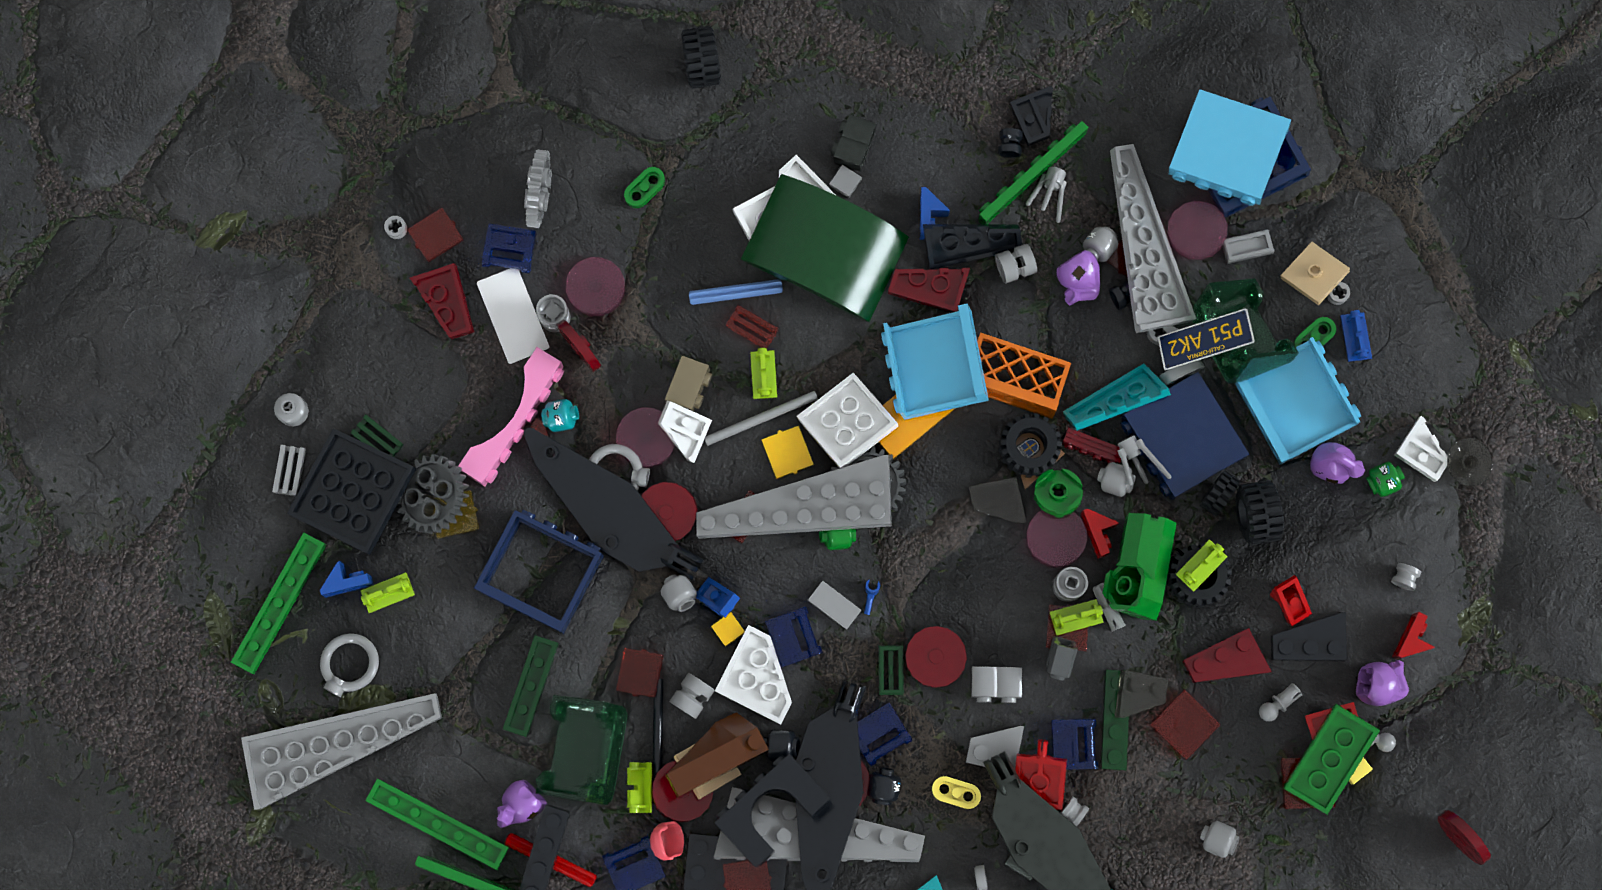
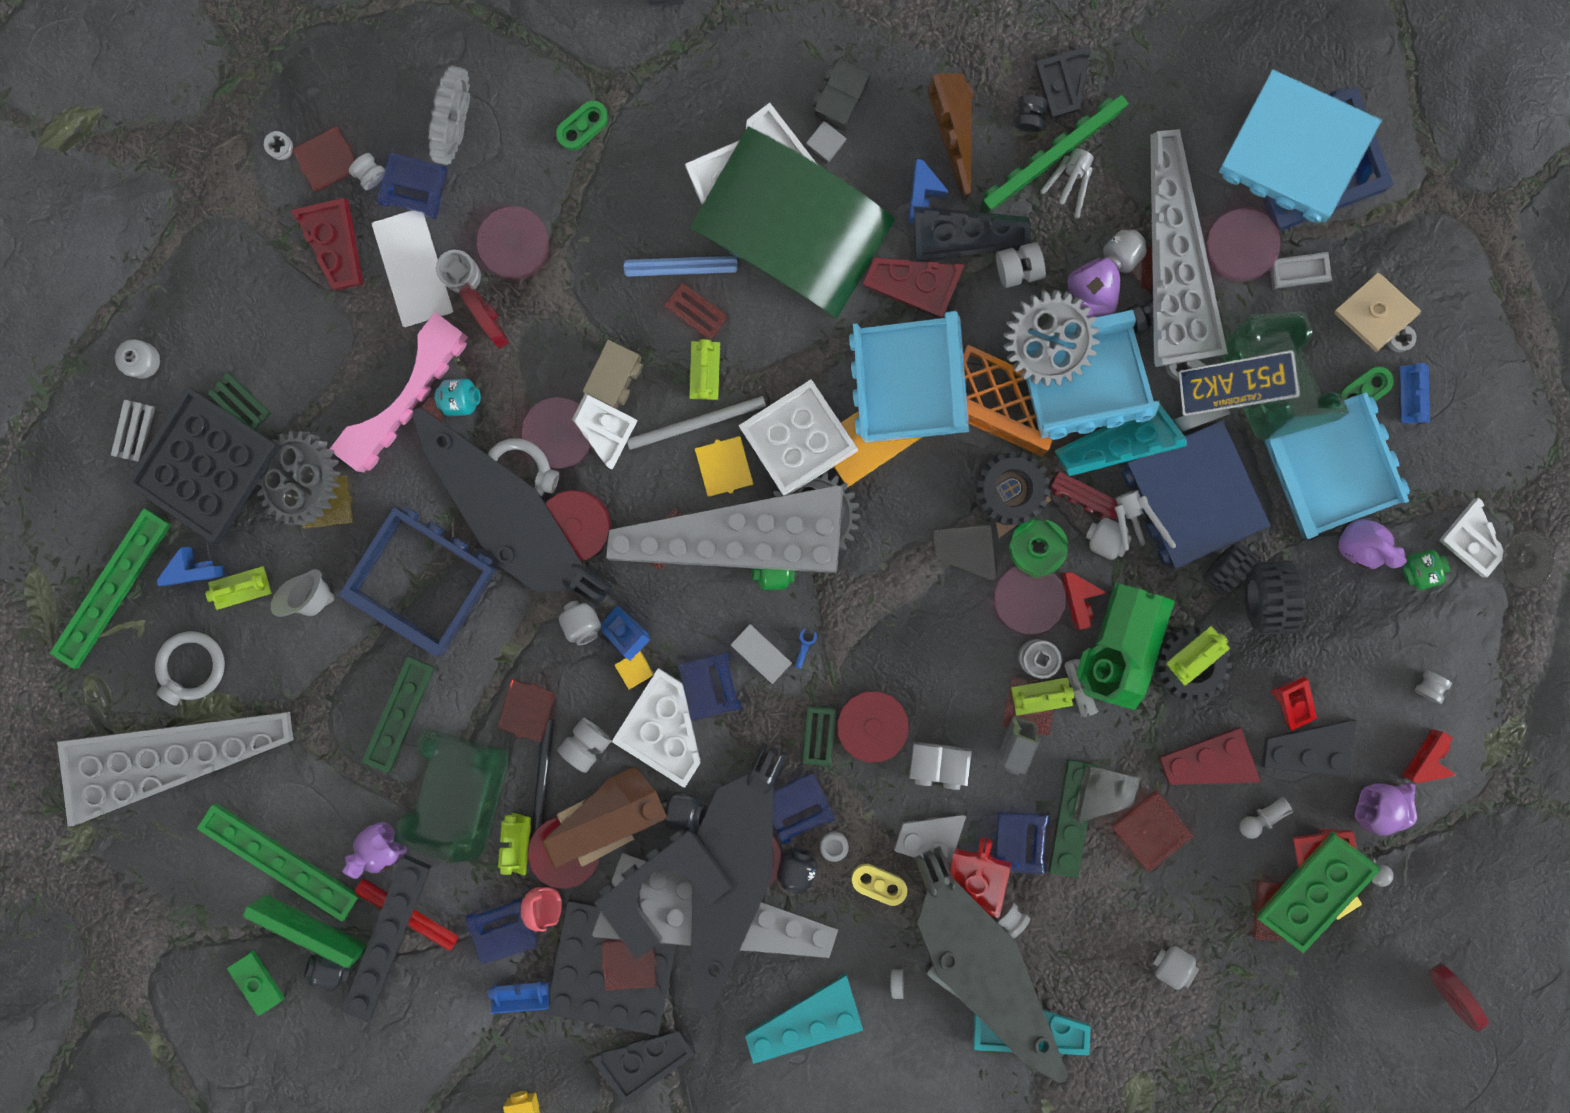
camera: 10 degrees right, 10 degrees up
none -> light grey piece [271,569,335,617]
none -> light grey wheel [349,153,386,190]
none -> light grey tile [820,831,849,862]
none -> reddish brown wedge [927,73,974,201]
none -> light grey gear [1003,290,1100,386]
none -> medium azure panel [1026,310,1160,440]

